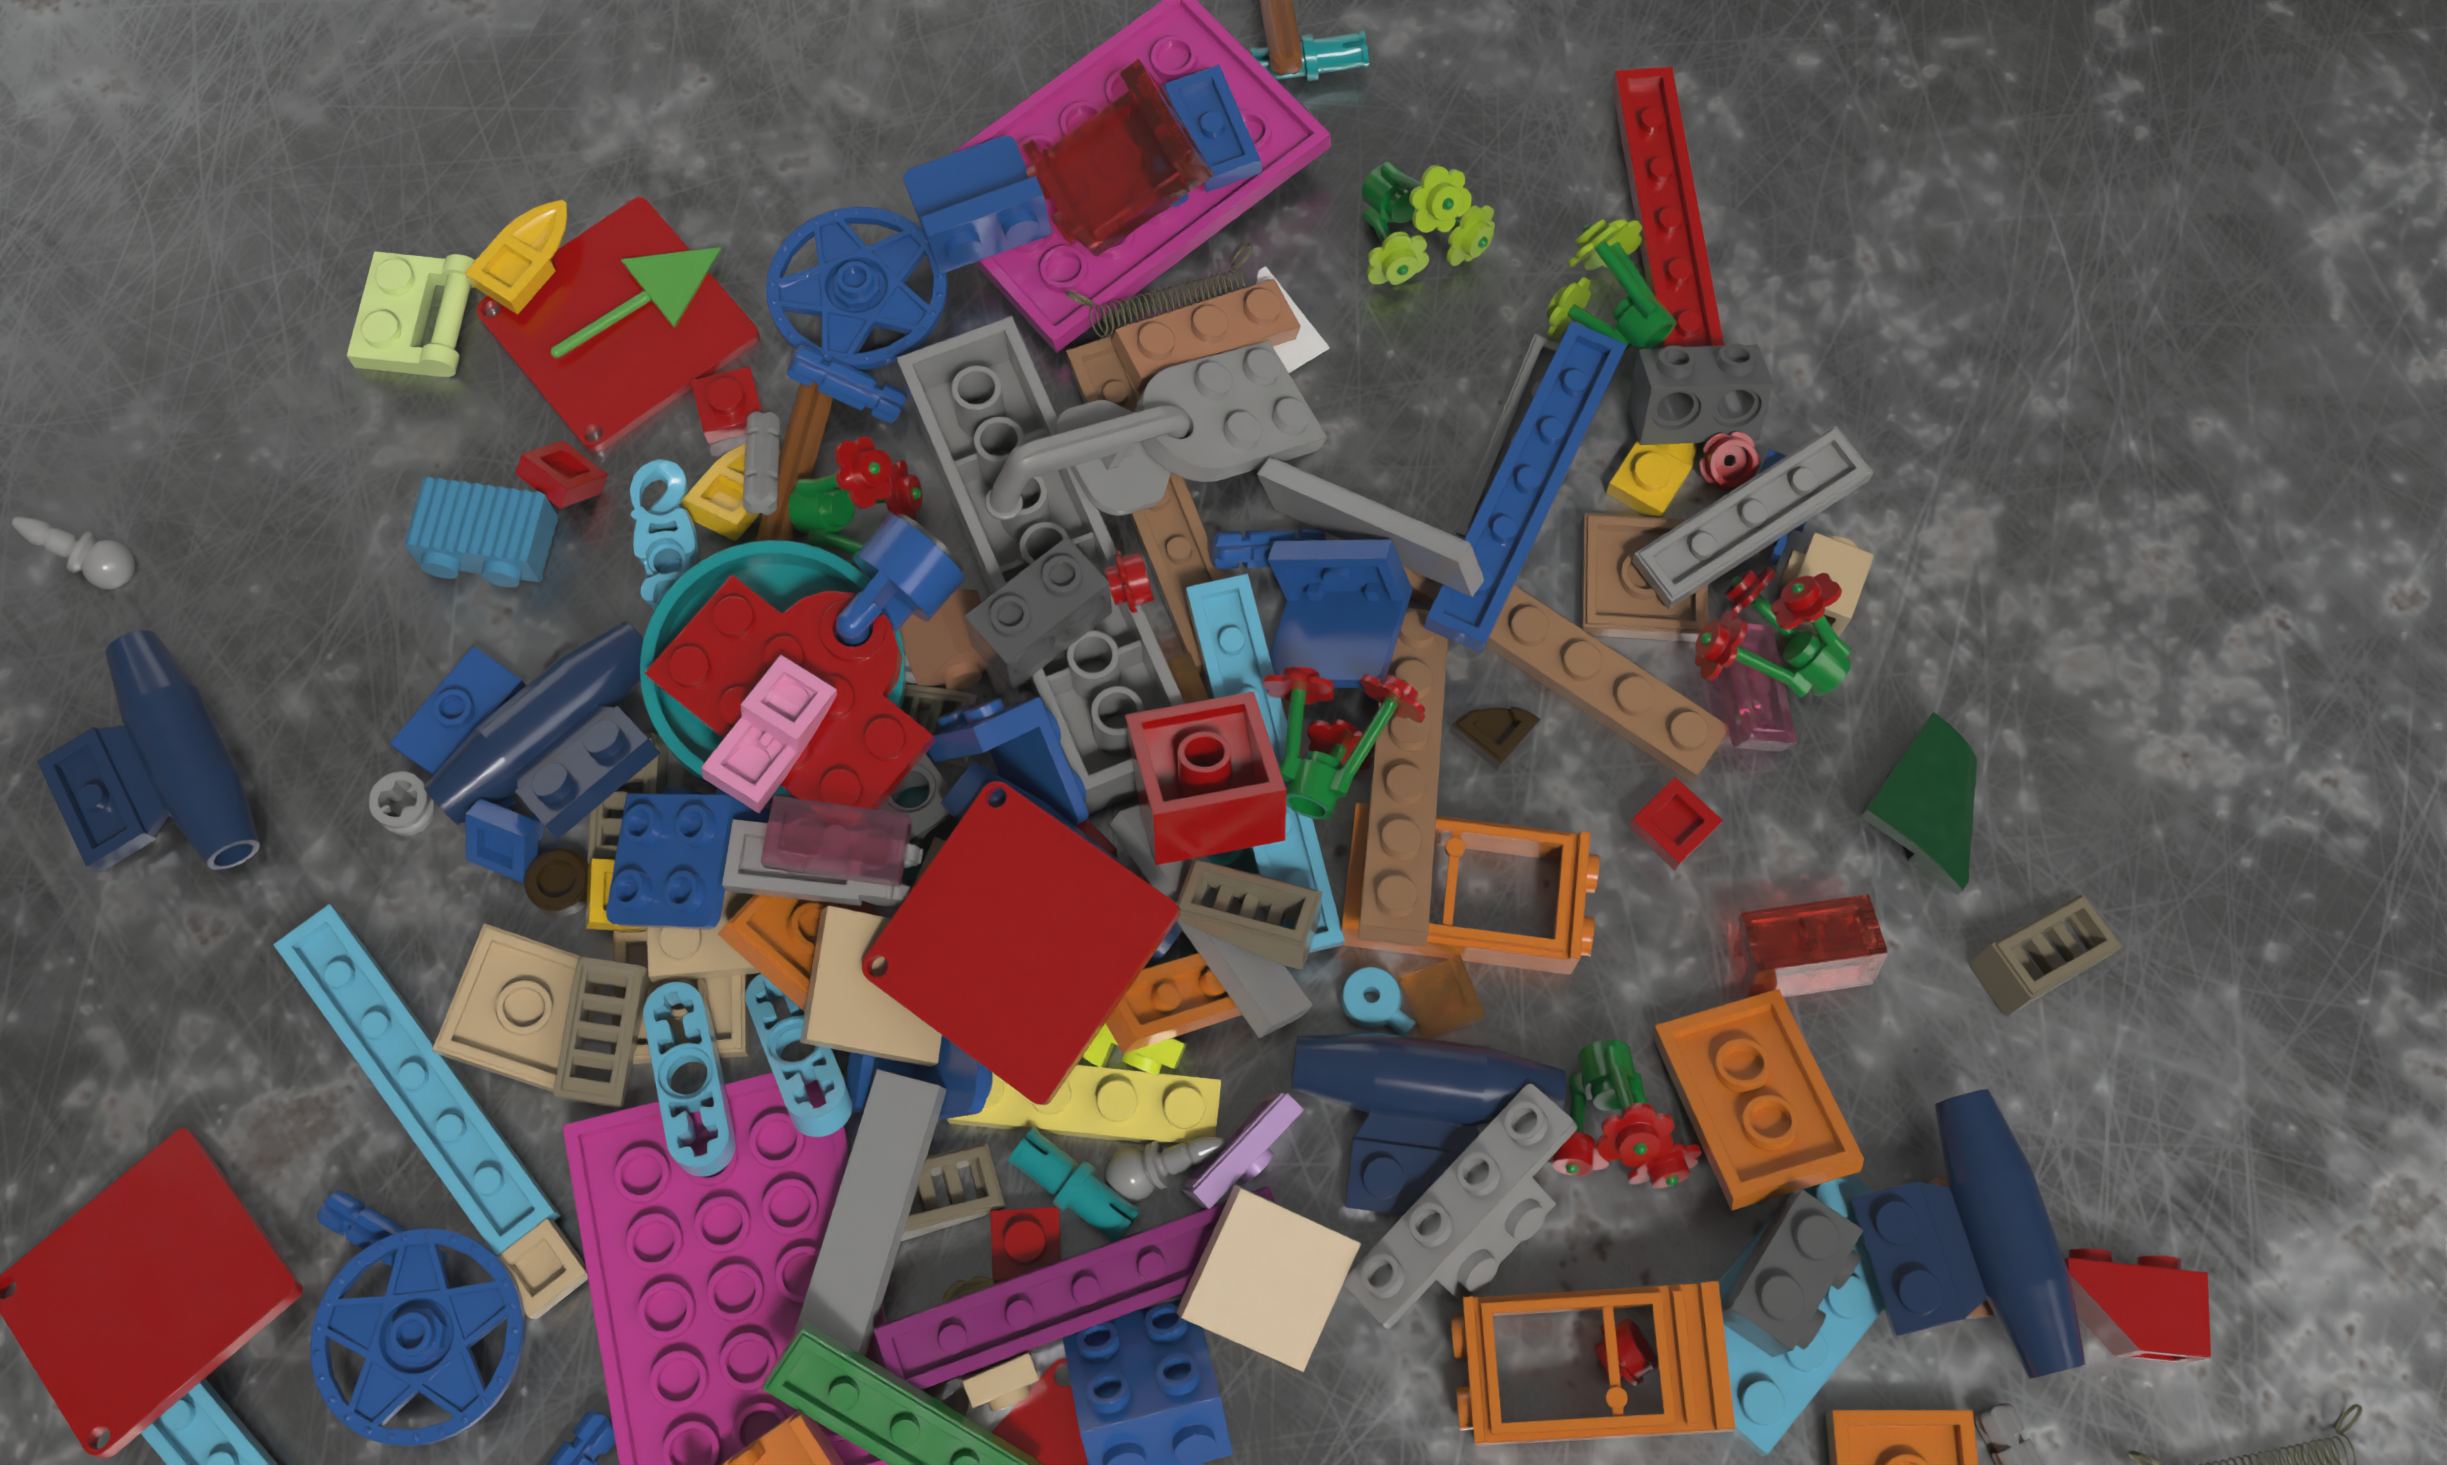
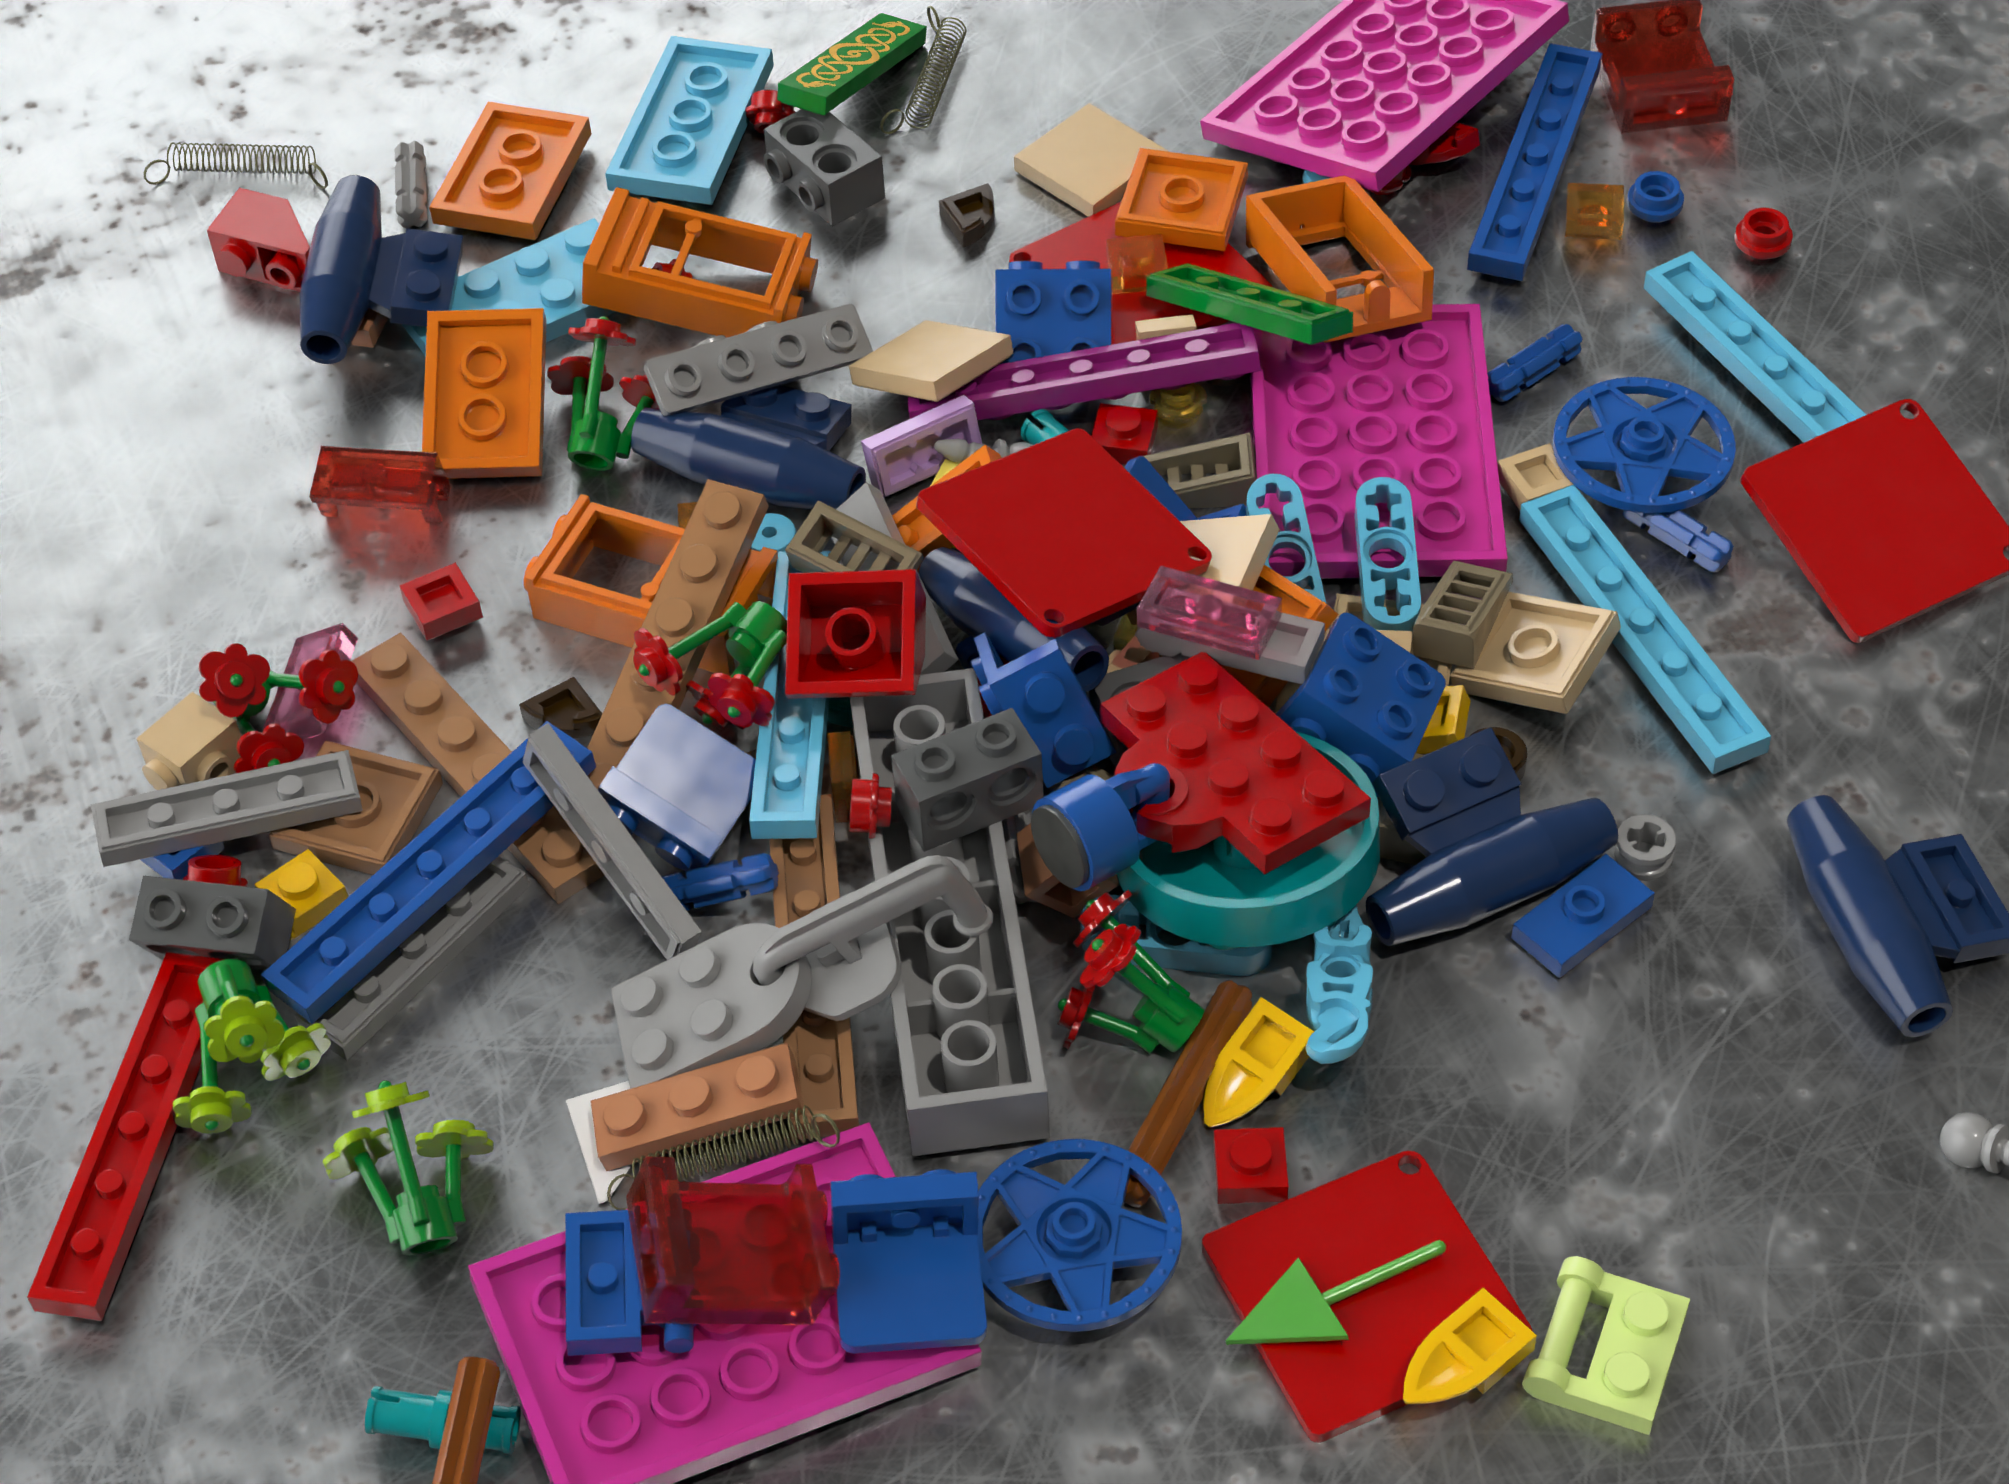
camera: 160 degrees left, 20 degrees down
dark azure brick [404,476,558,587] -> none
blue tile [465,797,544,883] -> none
red plate [515,440,608,509] -> none
bright pink slope [701,655,837,813] -> none
light grey axle [743,411,780,516] -> none
blue axle [787,345,906,423] -> none
light grey tile [795,1070,947,1357] -> none
dark grey brick [1721,1190,1863,1357] -> none
dark green slope [1860,712,1977,895] -> none
dark tan slope [1970,893,2123,1015] -> none

